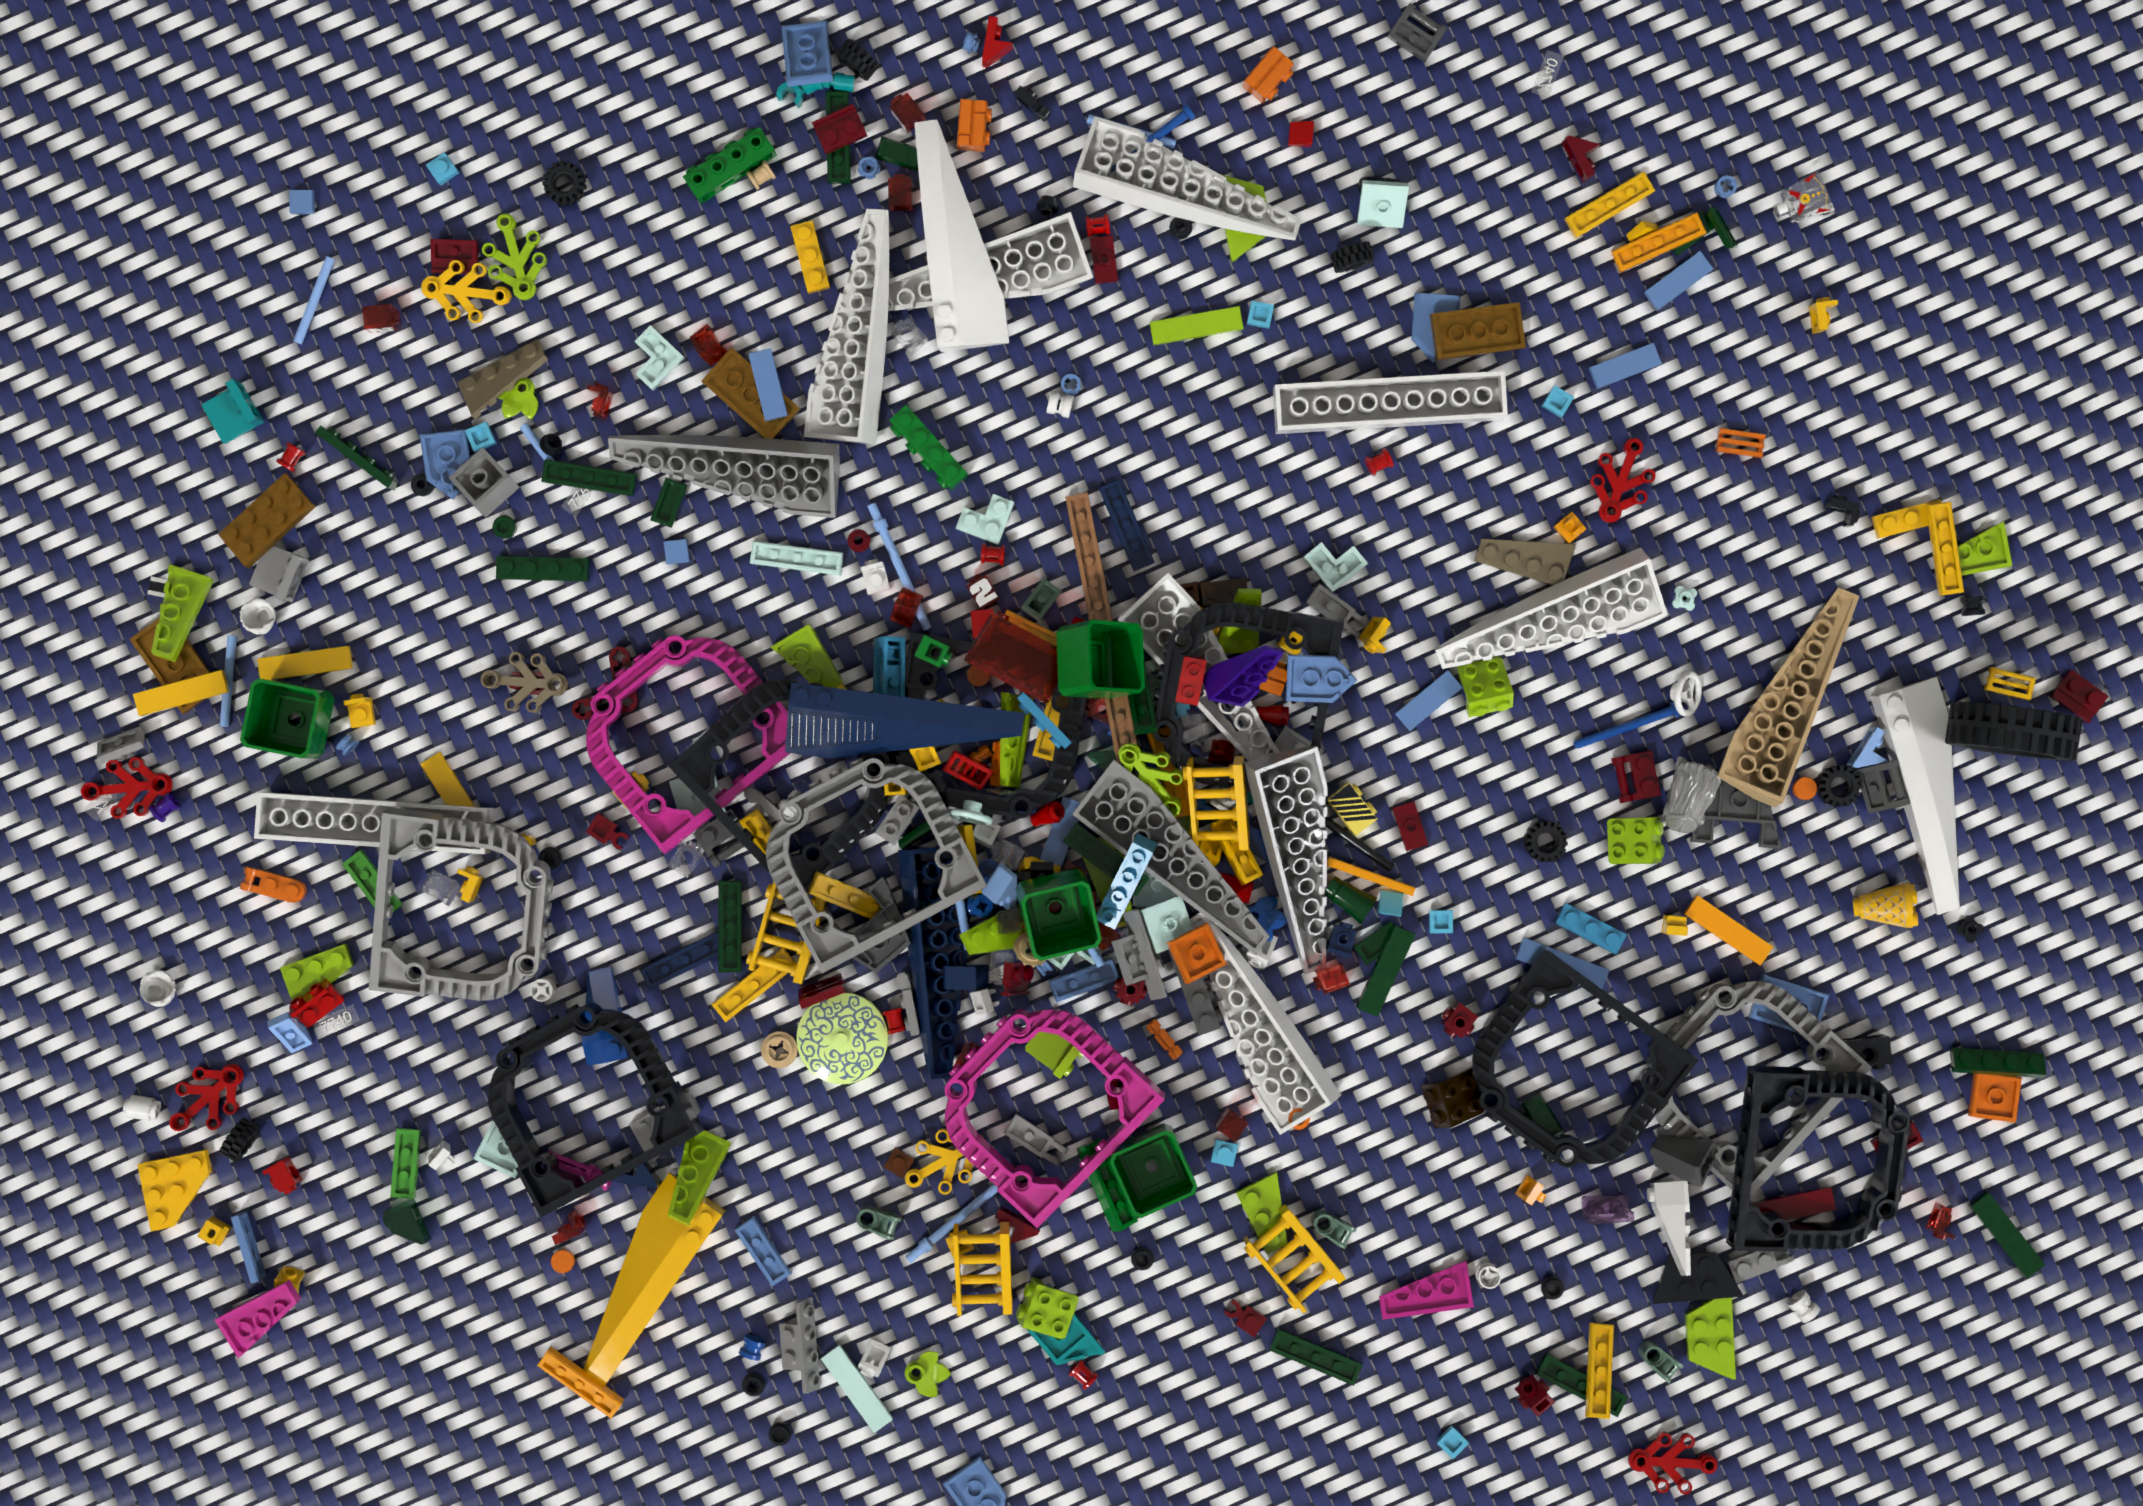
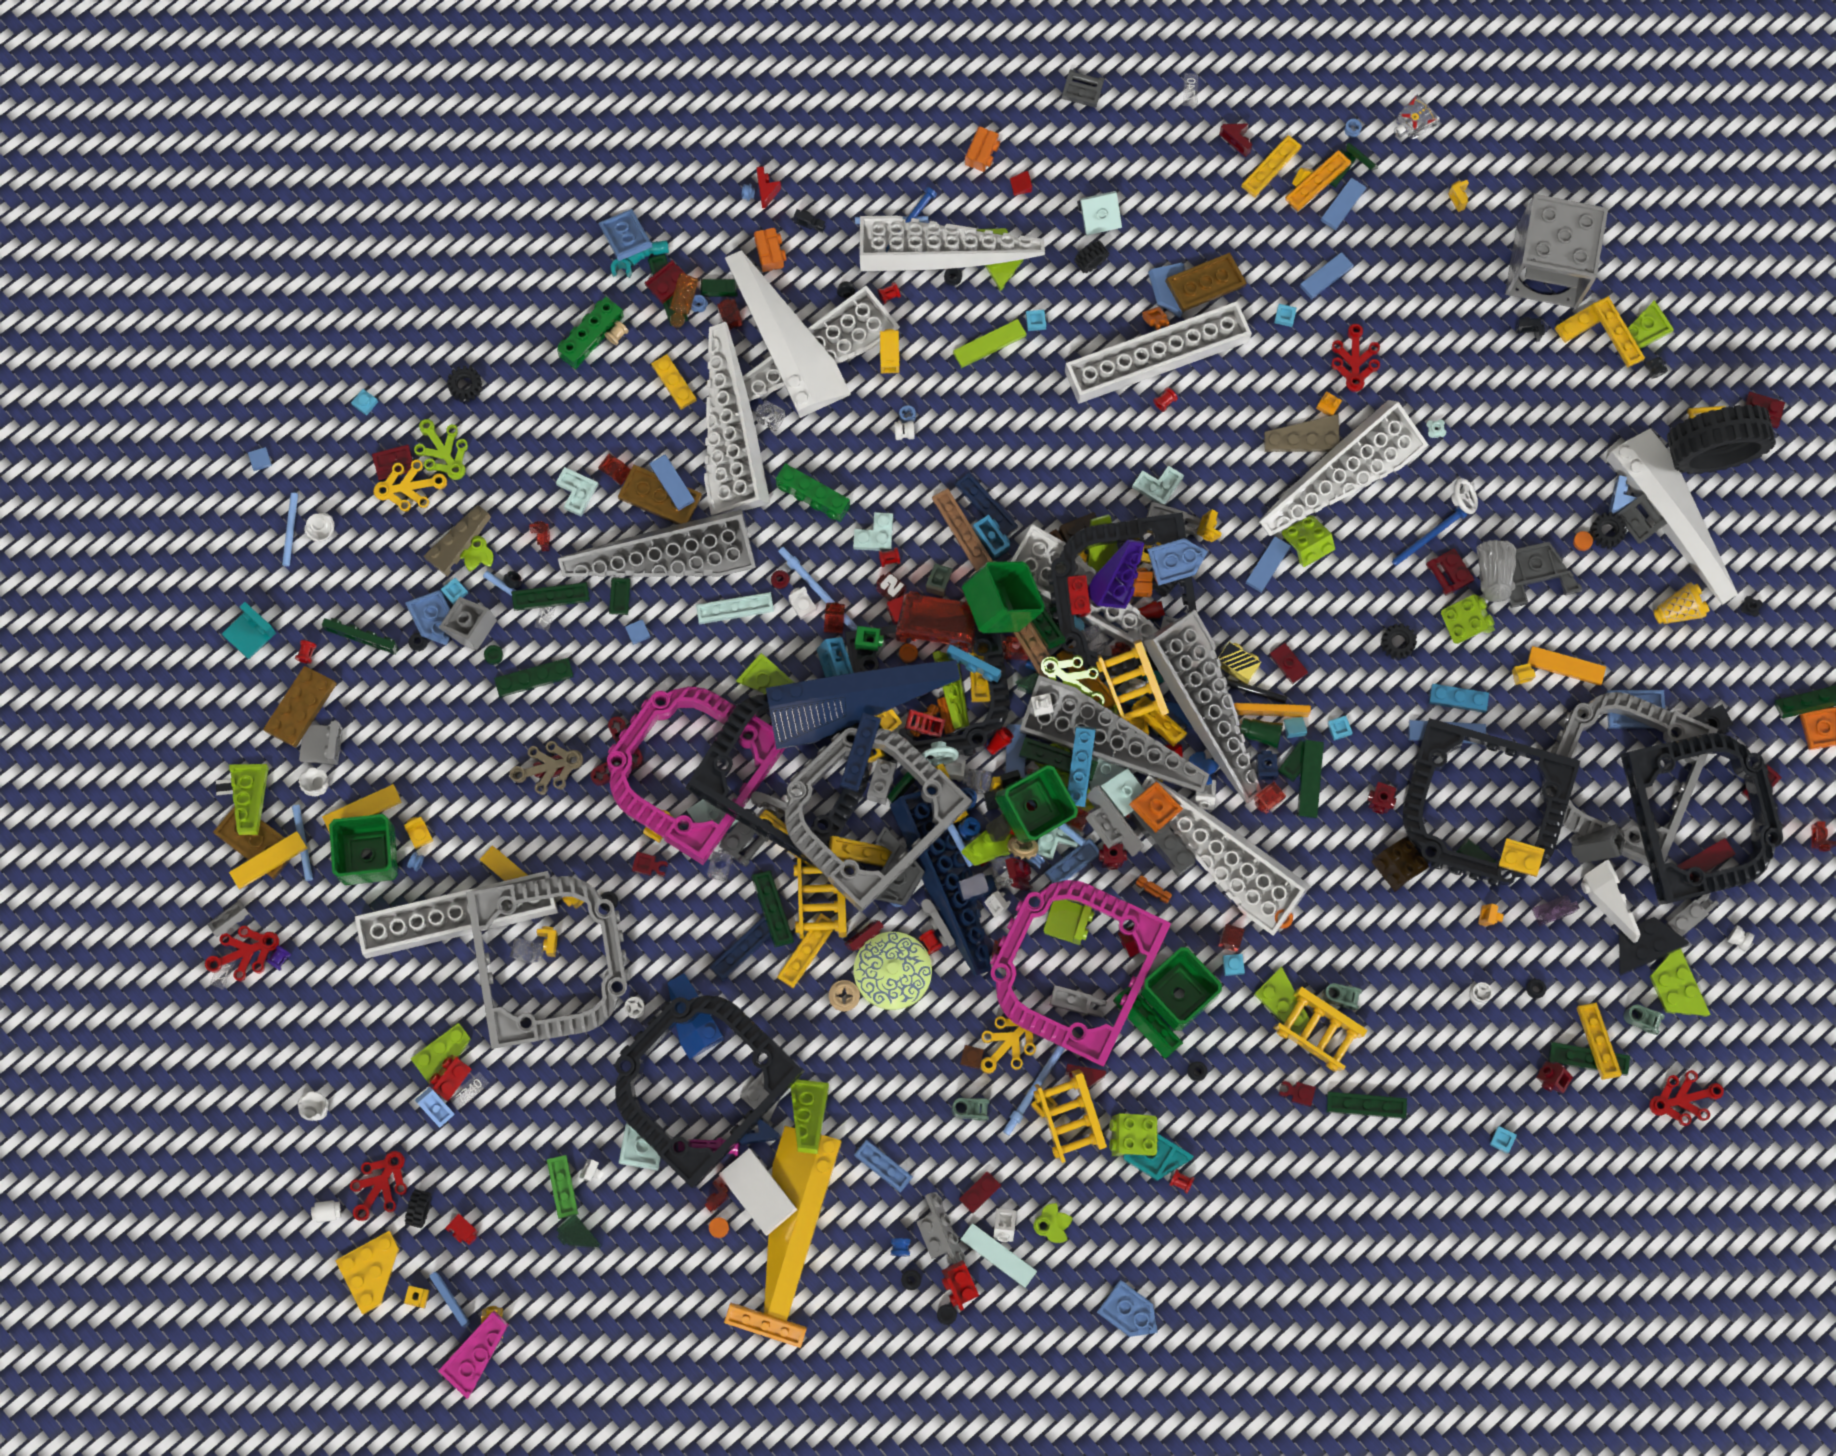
camera: 20 degrees left, 15 degrees down
orange plate [239,866,307,903] -> none
bright green plate [342,850,403,912] -> none
clear red brick [362,304,400,333] -> none
black tyre [836,38,879,81] -> none
clear red brick [889,93,925,134] -> none
light blue slope [982,863,1017,912] -> none
dark red plate [1090,235,1118,285] -> none
dark pink wing [1379,1261,1474,1320] -> none
orange tile [1715,428,1766,458] -> none
tan wedge [1717,587,1860,807] -> none
none -> white hair [304,513,334,542]
none -> clear orange plate [670,273,698,328]
none -> white tile [719,1148,798,1236]
none -> dark blue tile [840,713,881,792]
none -> yellow slope [880,329,899,374]
none -> red bracket [941,1260,979,1311]
none -> dark red plate [959,1171,1001,1214]
none -> dark azure brick [973,515,1010,561]
none -> white tile [1031,693,1054,717]
none -> orange plate [1142,307,1169,330]
none -> yellow plate [1499,838,1545,877]
none -> light grey container [1505,194,1608,309]

